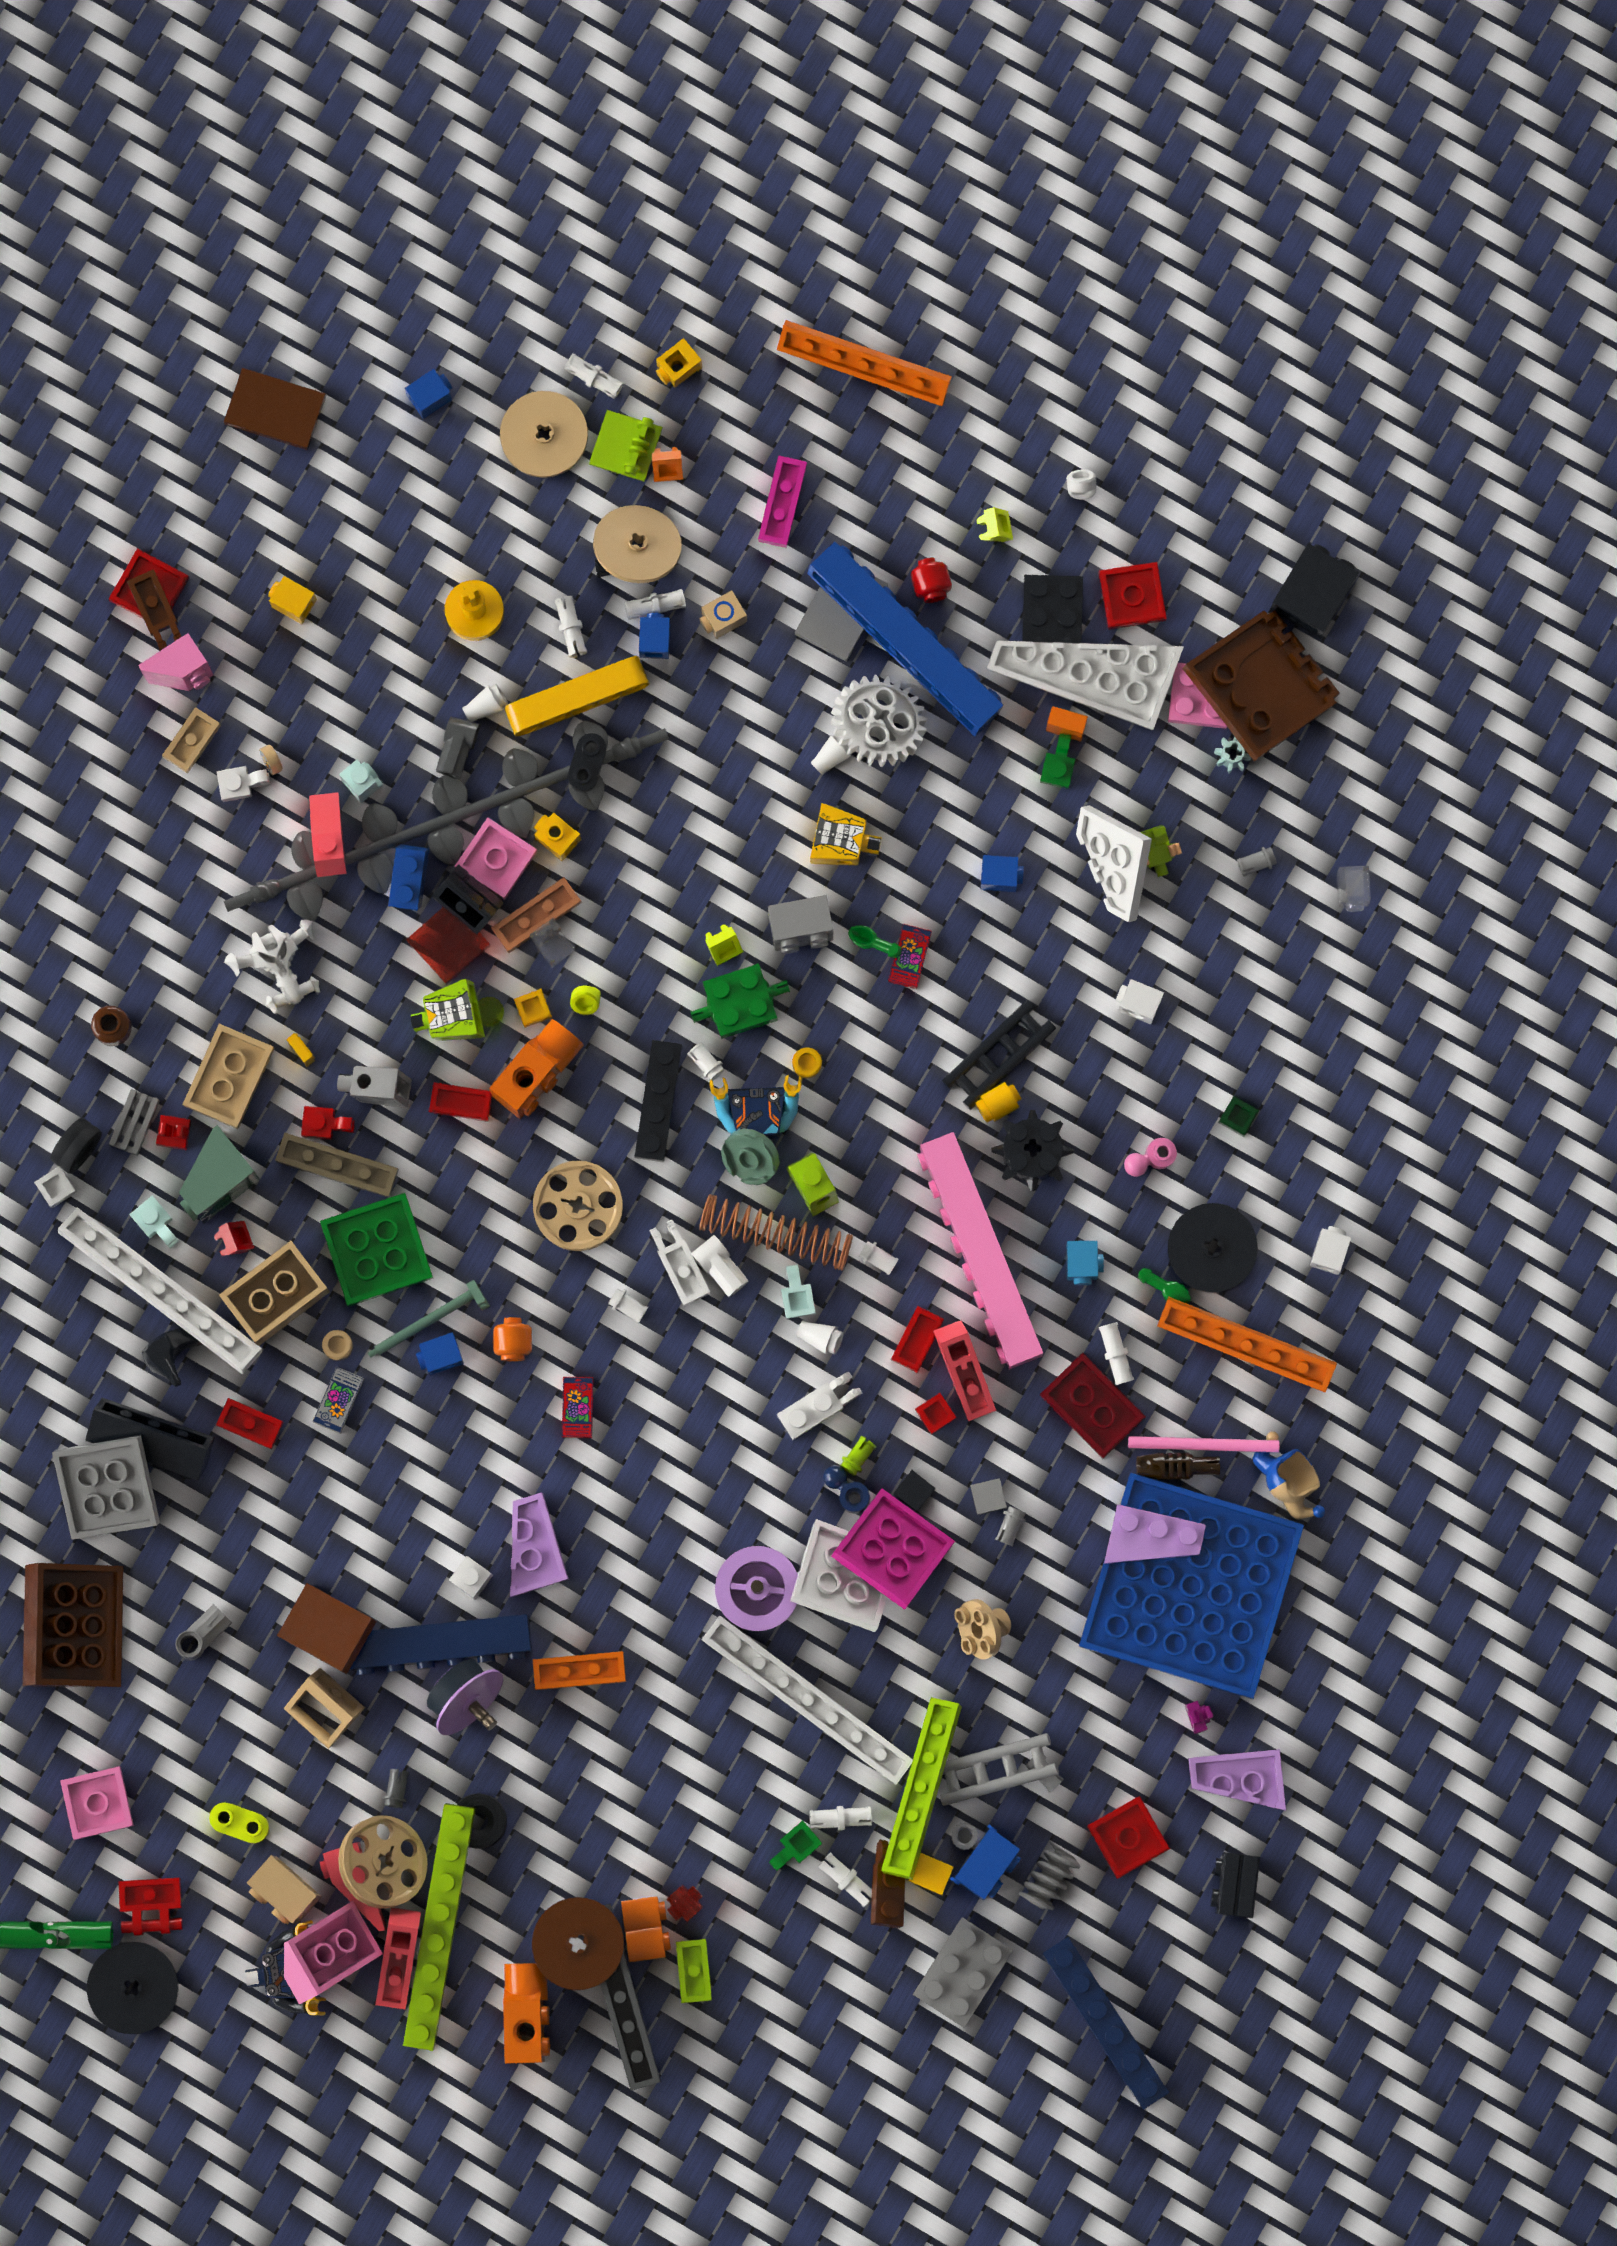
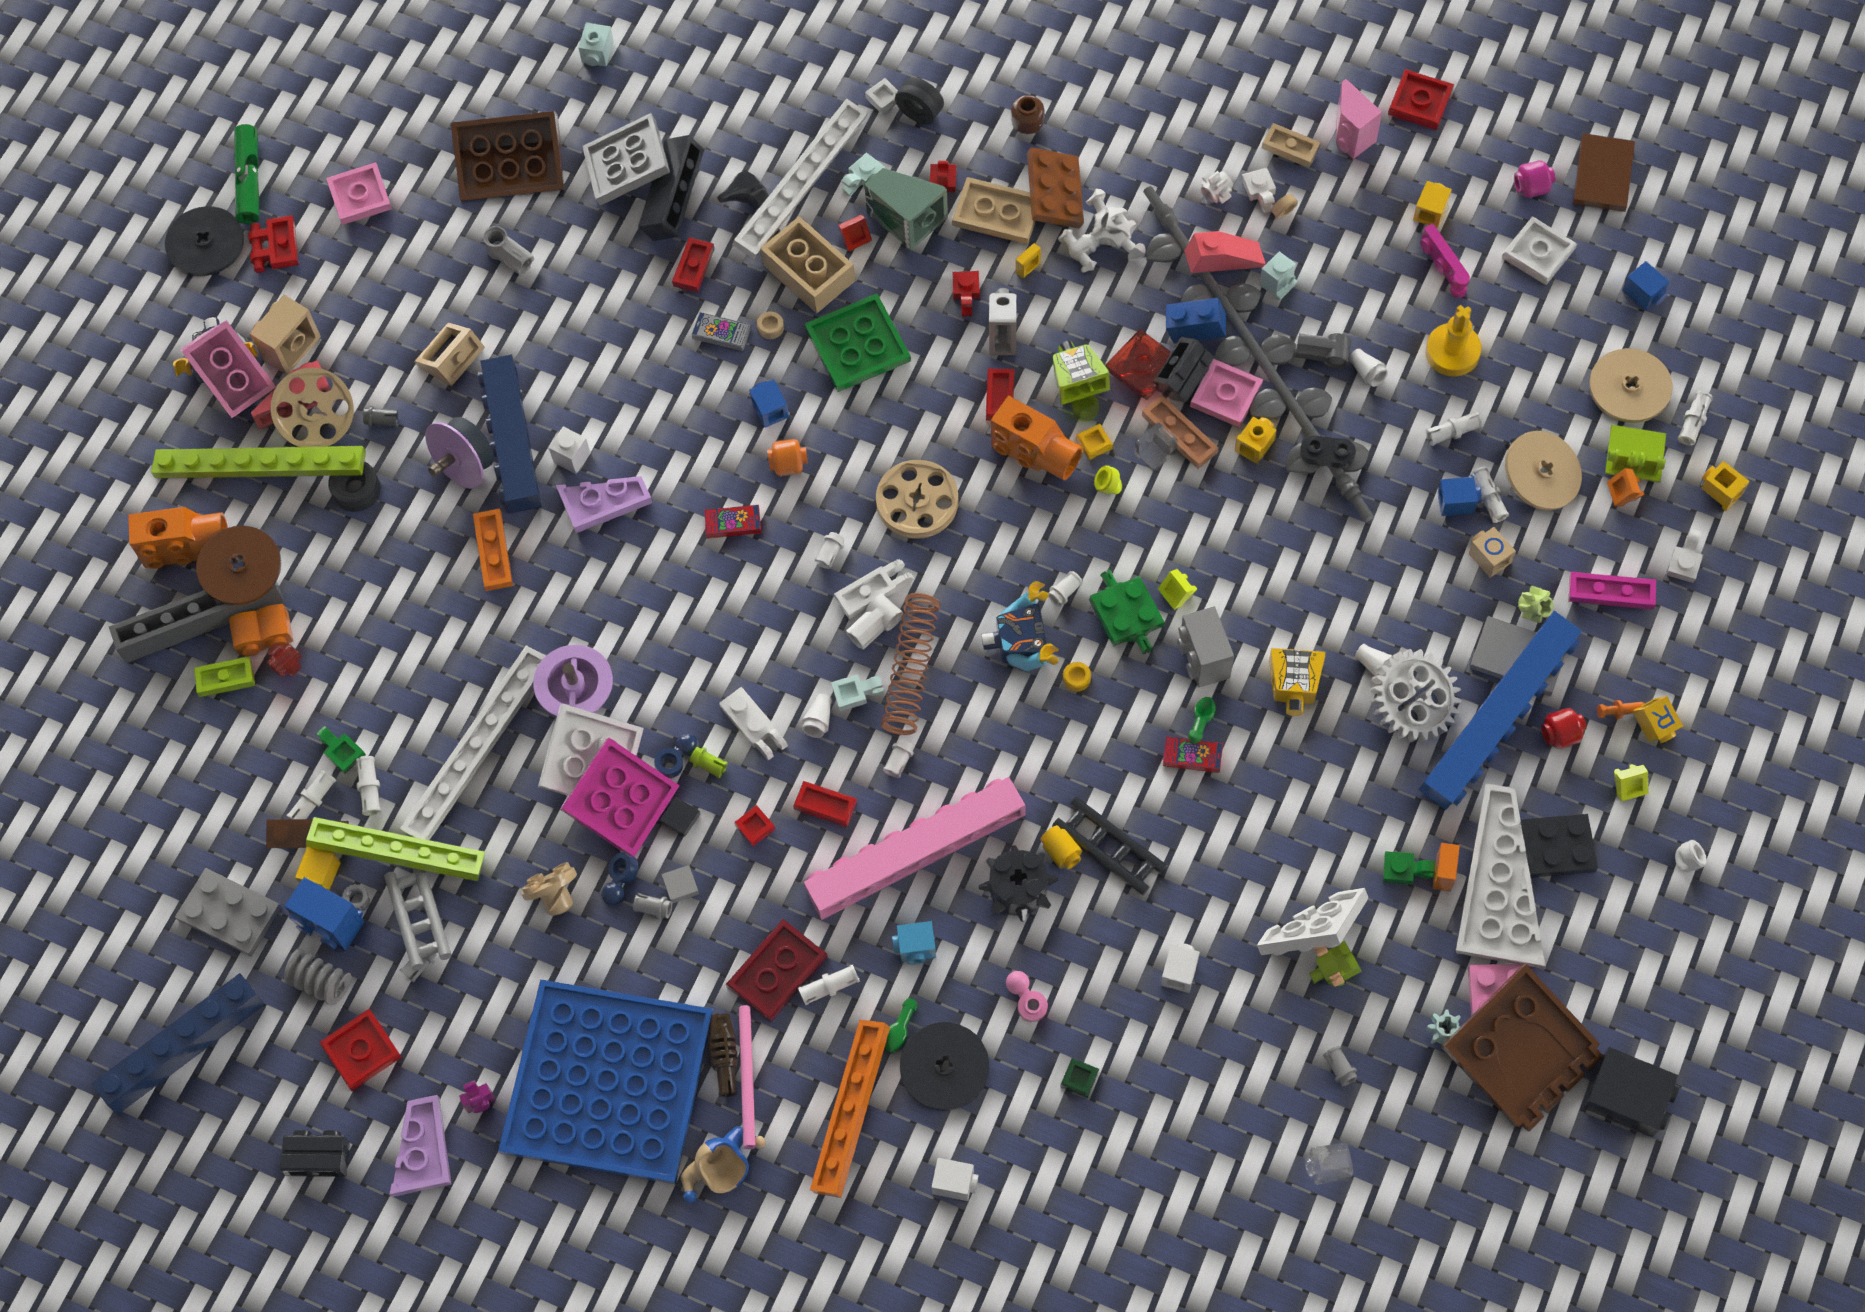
camera: 85 degrees right, 15 degrees down
light grey tile [109,1089,160,1156] -> none
reddish brown hinge [127,569,182,651] -> none
neon yellow plate [209,1802,269,1843] -> none
dark tan plate [275,1132,399,1198] -> none
reddish brown tile [277,1583,377,1675] -> none
sand green piece [368,1280,490,1358] -> none
coral slope [375,1908,421,2010] -> none
yellow beam [504,656,650,736] -> none
black plate [634,1040,682,1162] -> none
sand green tile [721,1129,780,1185] -> none
orange plate [777,320,952,406] -> none
lime torso [785,1153,839,1217] -> none
coral slope [933,1320,996,1421] -> none
blue brick [980,855,1024,892] -> none
red tile [1099,562,1167,630] -> none
lavender wing [1104,1504,1206,1564] -> none
none -> dark blue plate [601,852,638,905]
none -> dark orange plate [1027,147,1084,229]
none -> white gear [1200,171,1233,204]
none -> dark pink plate [1420,224,1470,298]
none -> white tile [1502,216,1577,285]
none -> dark pink head [1514,160,1555,198]
none -> yellowish green gear [1518,586,1554,623]
none -> orange piece [1597,700,1645,719]
none -> yellow brick [1632,696,1683,743]
none -> white plate [1666,529,1703,583]

